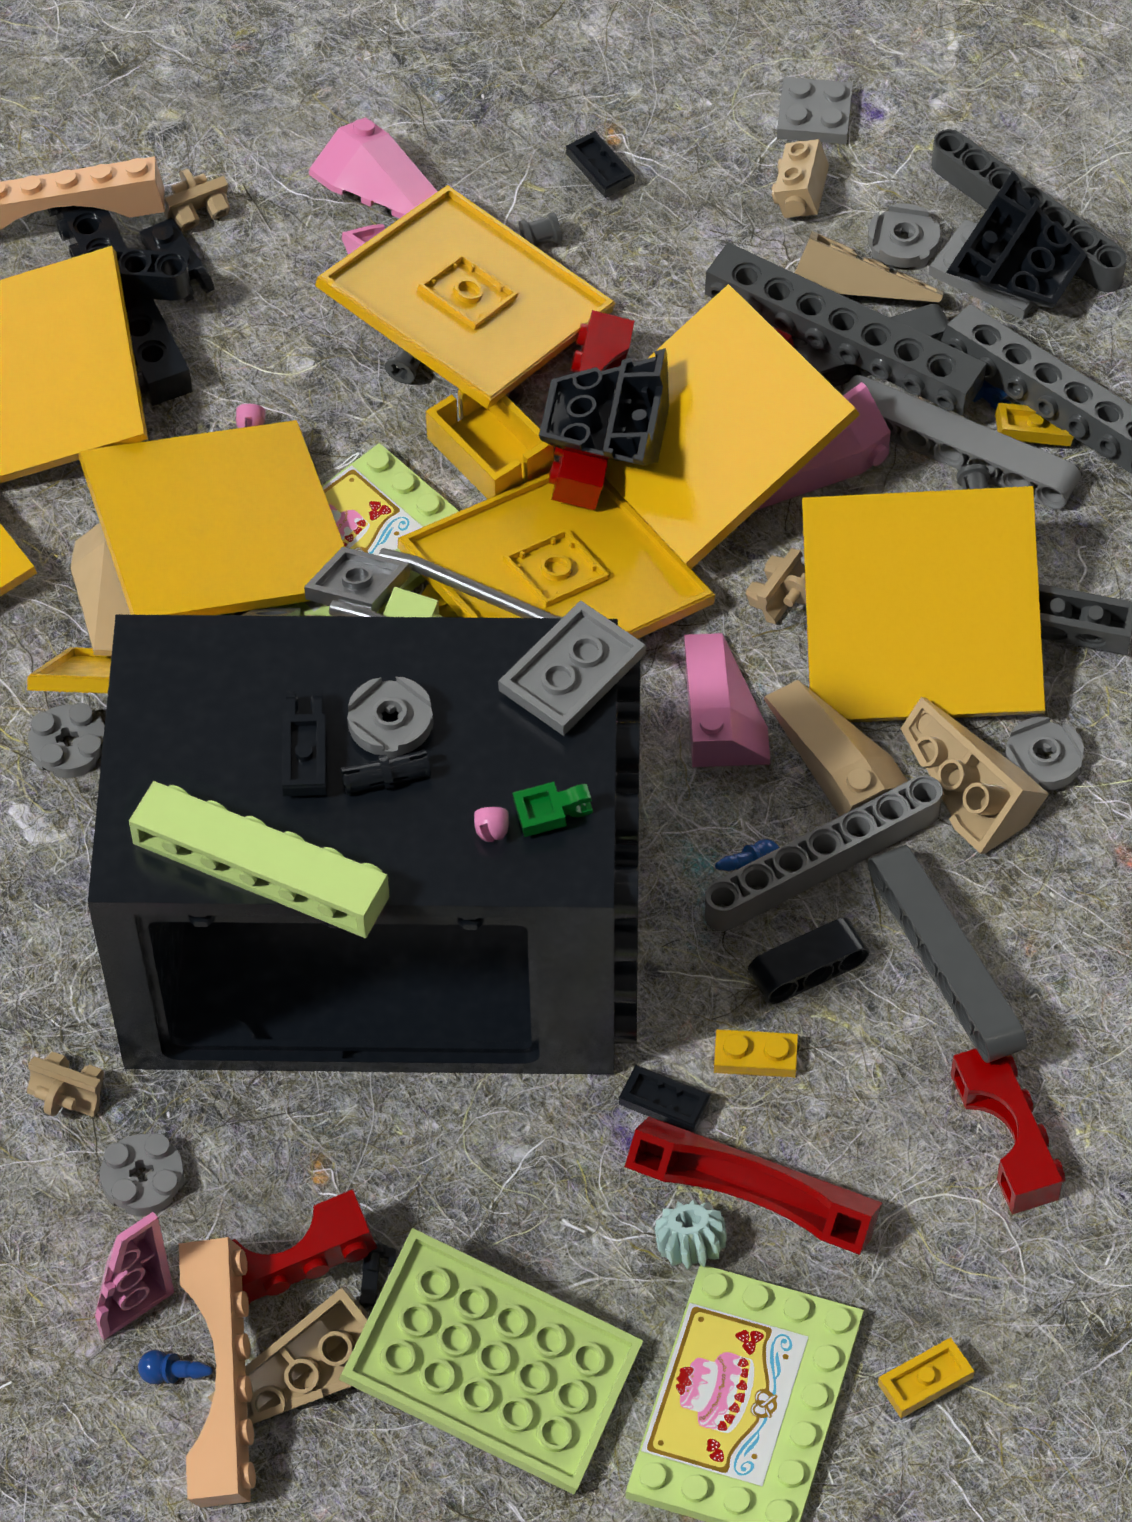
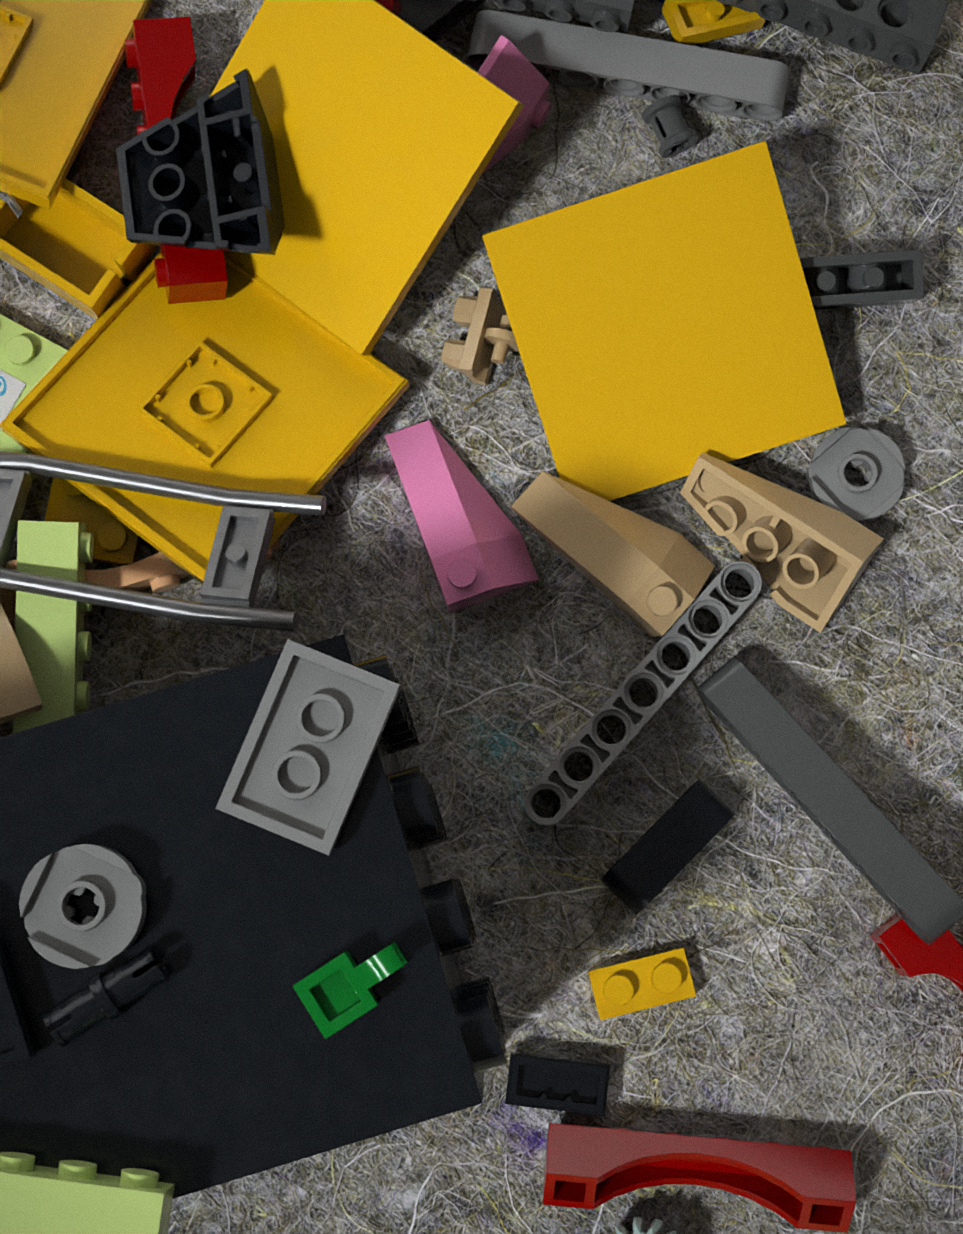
camera: 15 degrees left, 25 degrees up
bright pink hinge [474,807,509,842] -> none
blue bar [715,839,780,871] -> none

